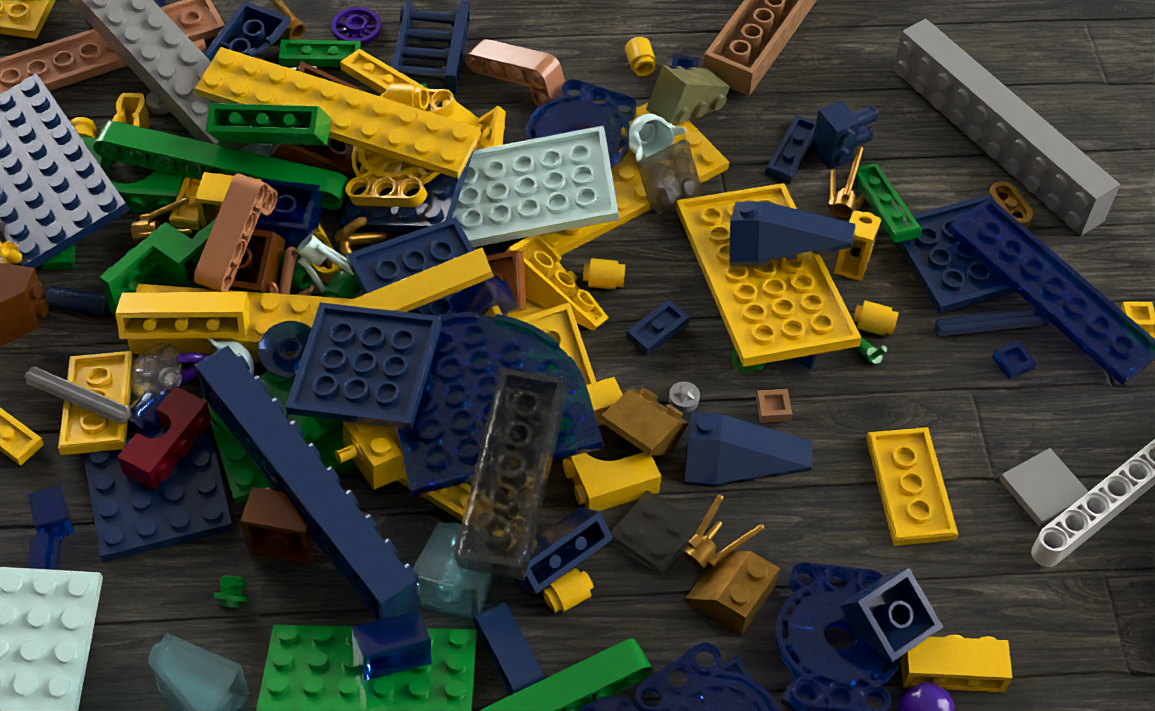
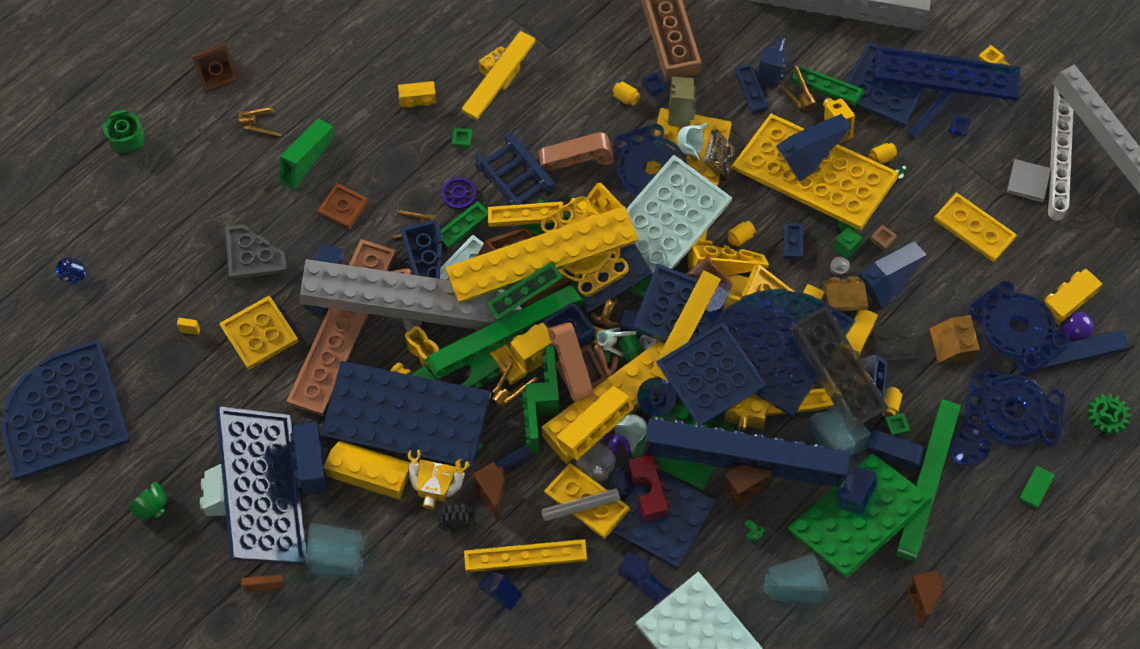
camera: 40 degrees left, 10 degrees up
yellow brick [384,83,429,110] -> none
pearl gold plant [683,495,764,570] -> none
dark blue slope [839,568,943,662] -> none
pearl gold plate [989,181,1033,230] -> none
none -> green brick [833,227,862,260]
none -> green plate [884,413,910,437]

